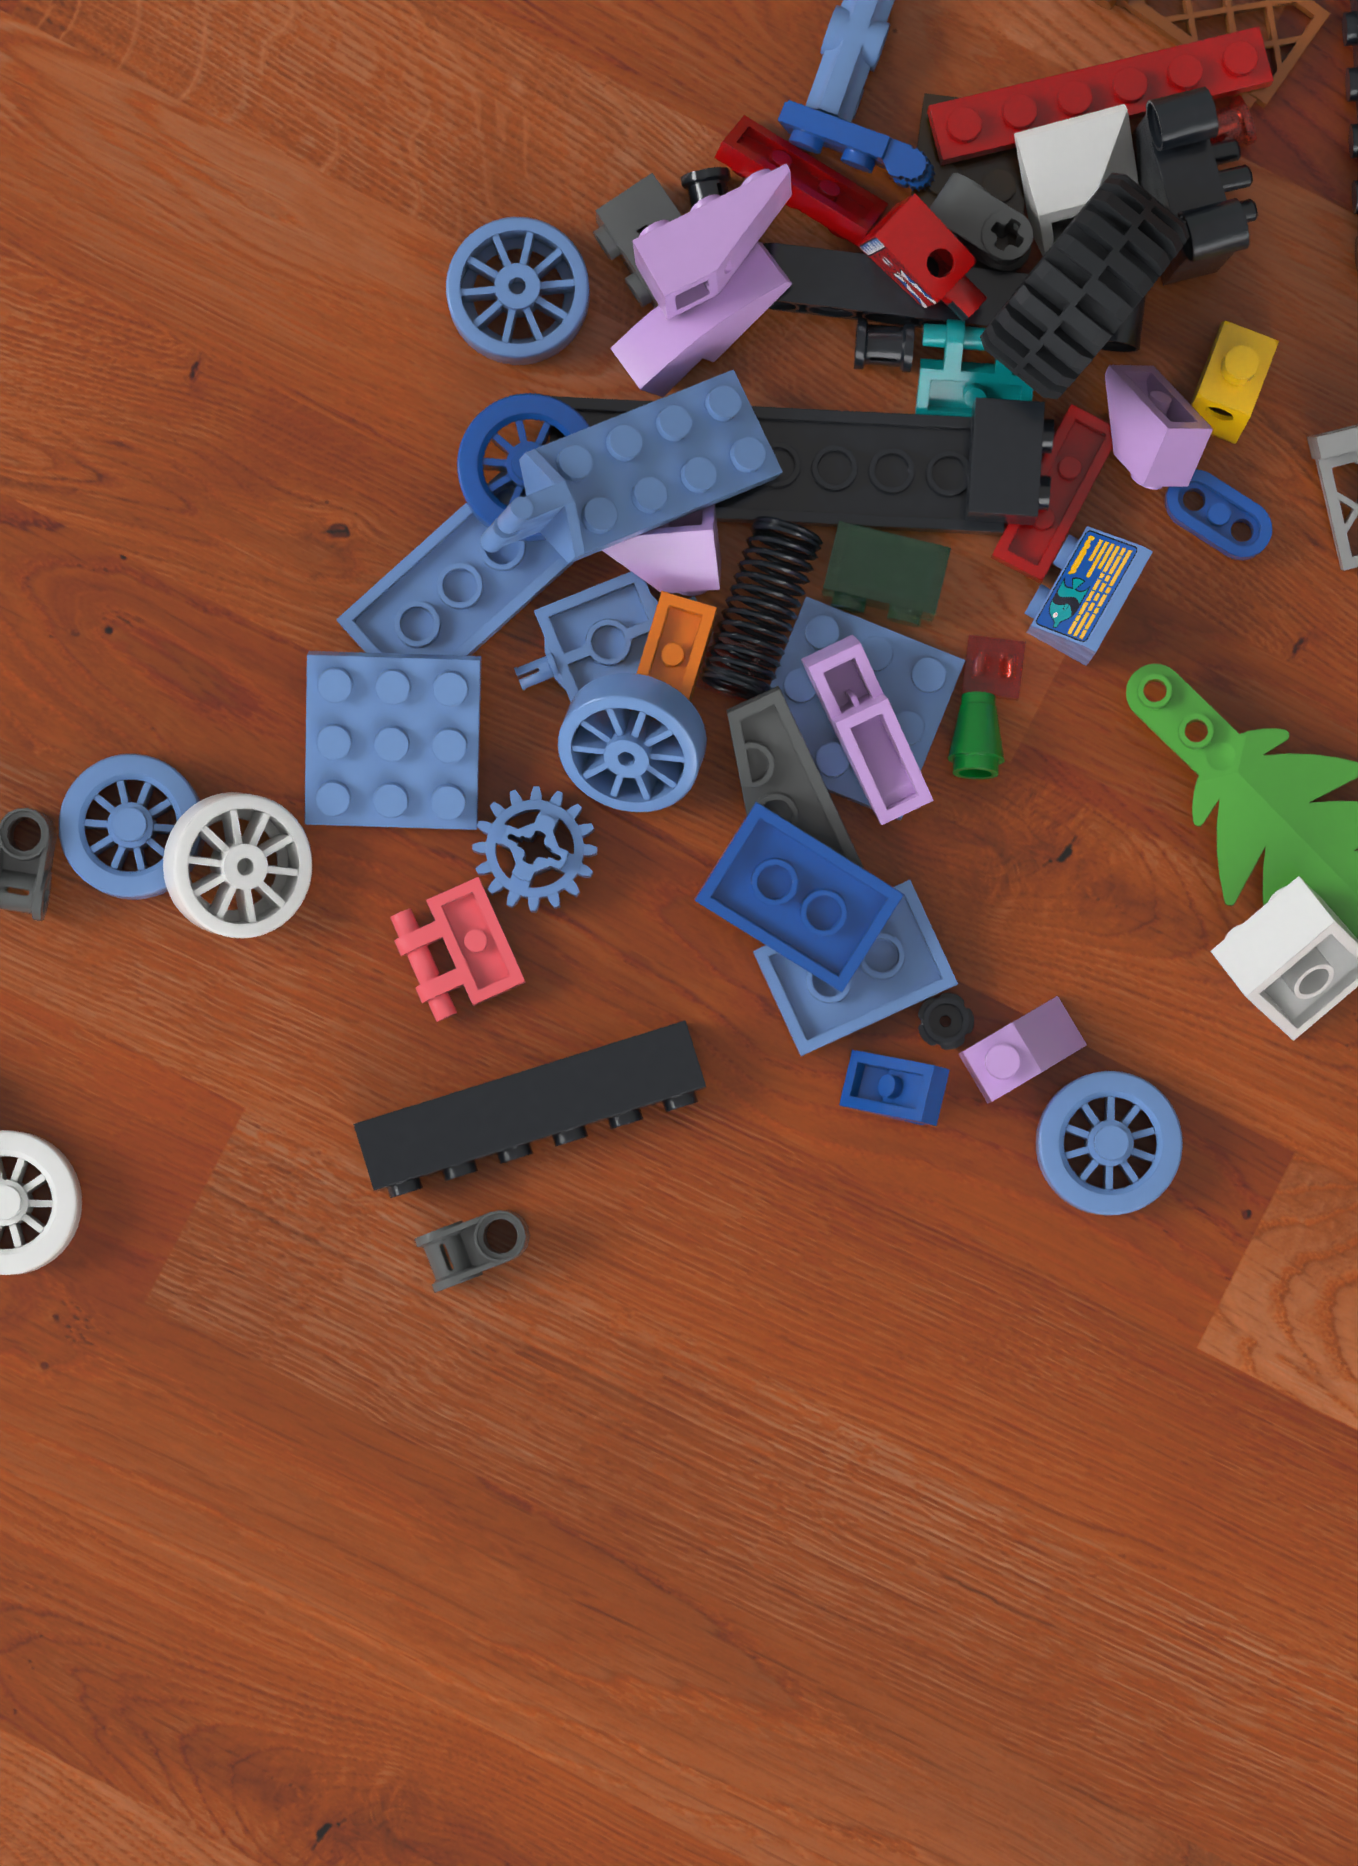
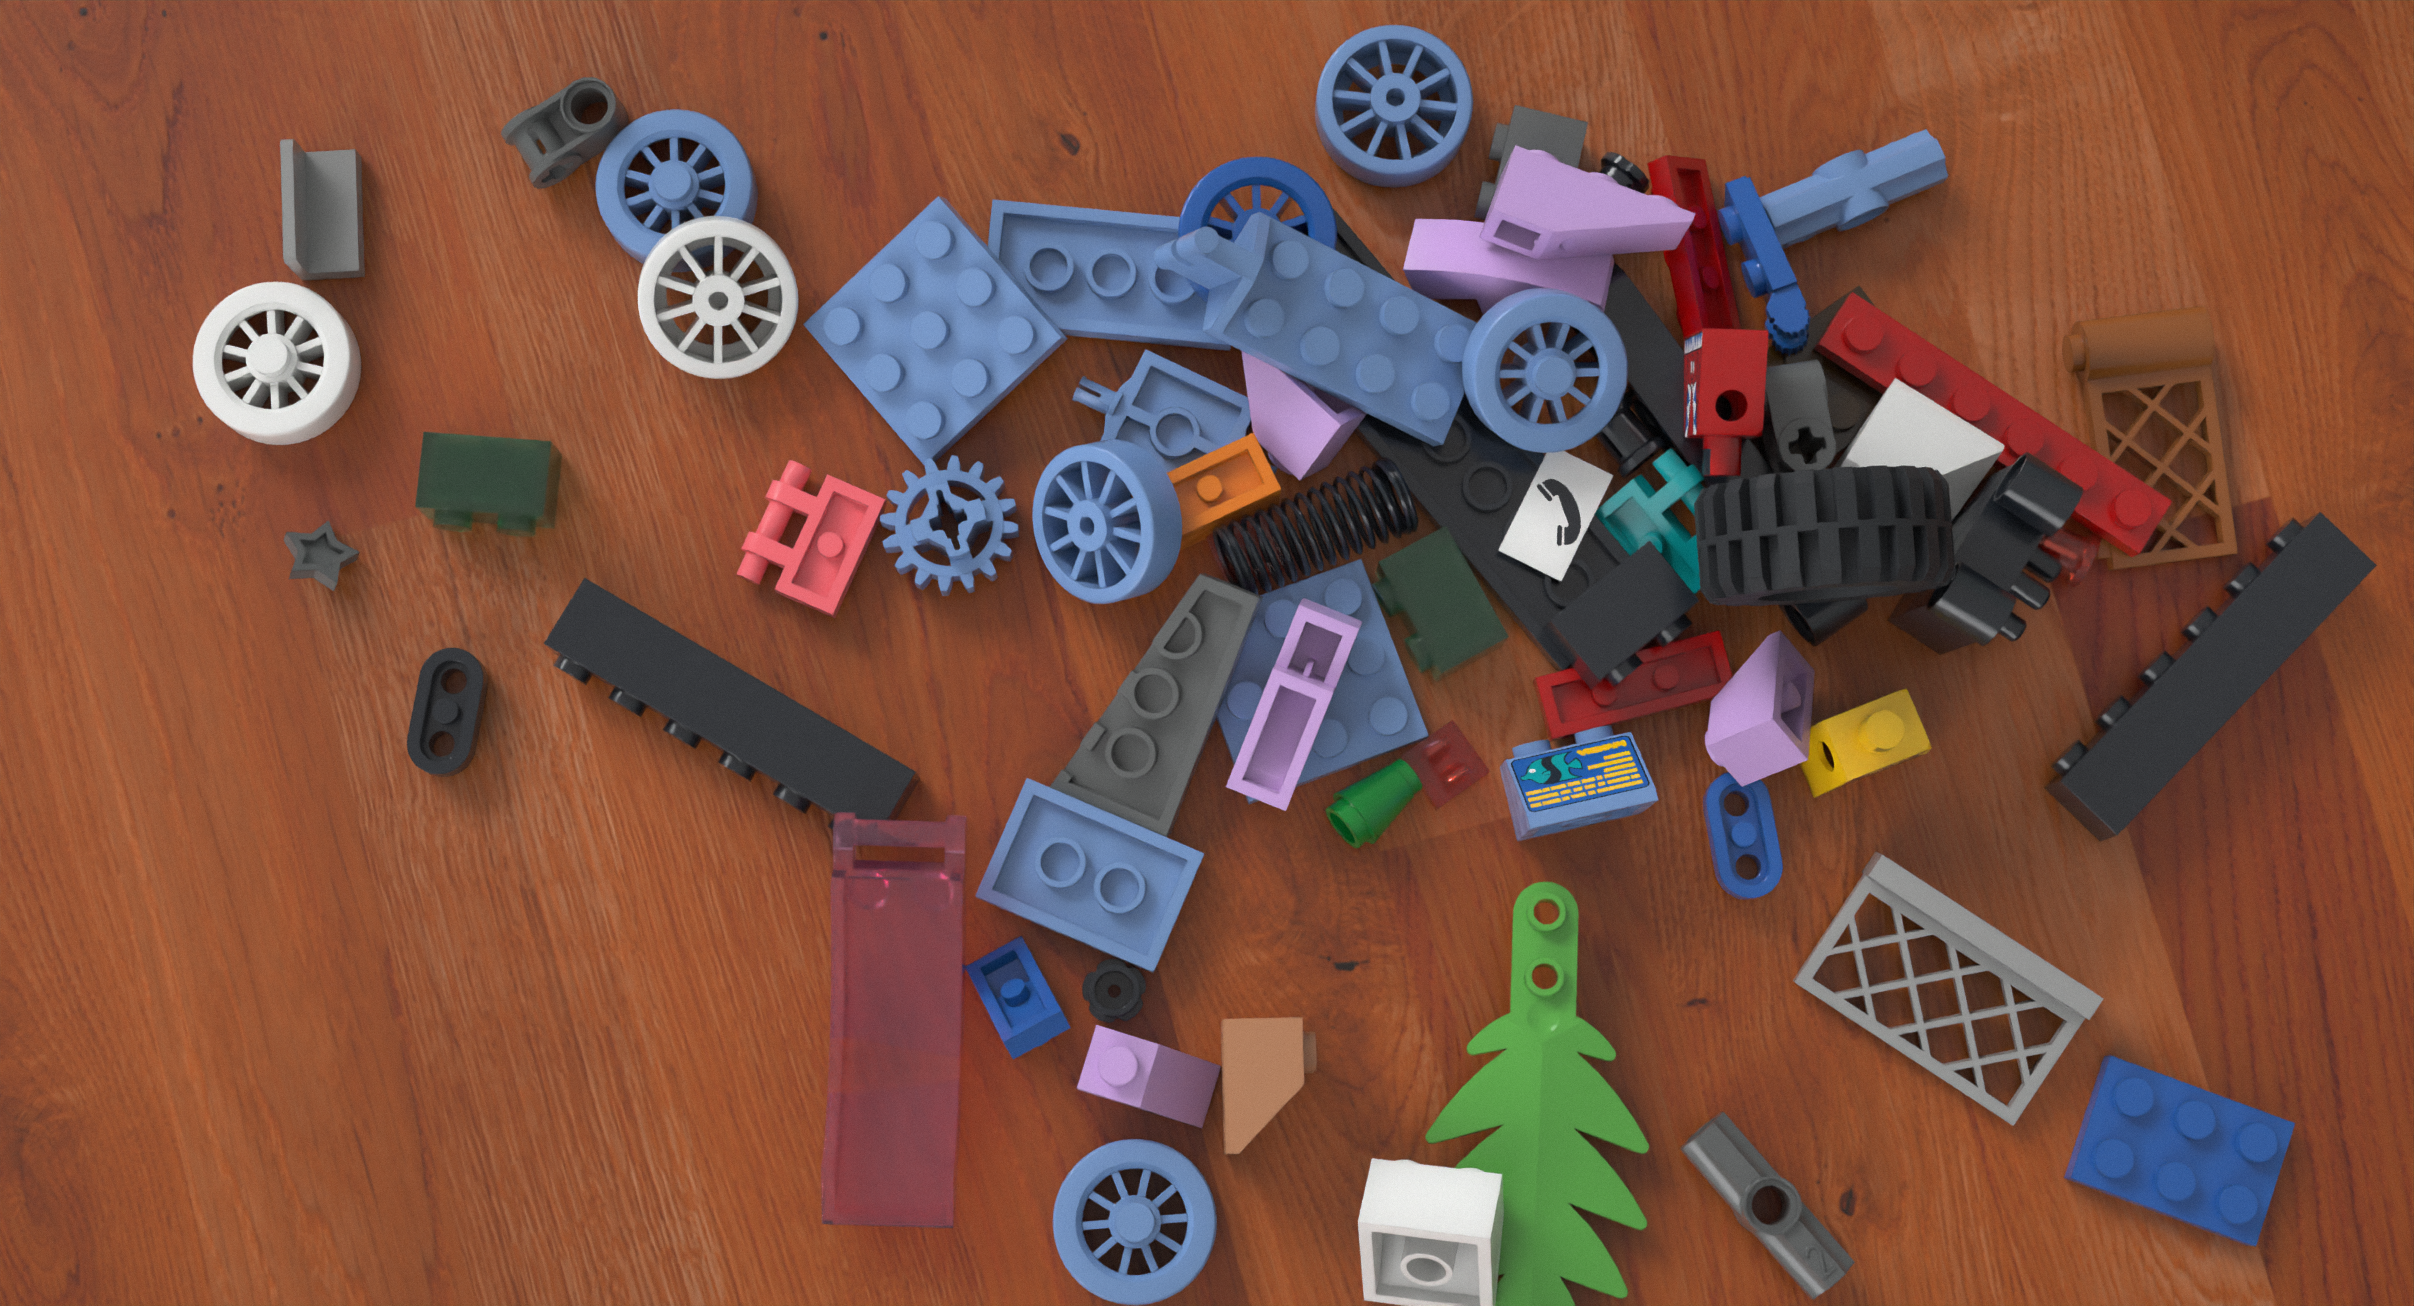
camera: 45 degrees right, 5 degrees down
dark grey piece [414,1210,530,1293] -> none
blue plate [694,802,904,992] -> none
none -> dark grey piece [284,520,360,591]
none -> black plate [407,648,488,777]
none -> clear green brick [415,432,562,536]
none -> clear pink windscreen [821,812,967,1228]
none -> nougat slope [1221,1017,1317,1155]
none -> medium blue wheel [1462,288,1628,453]
none -> white sticker [1498,451,1614,581]

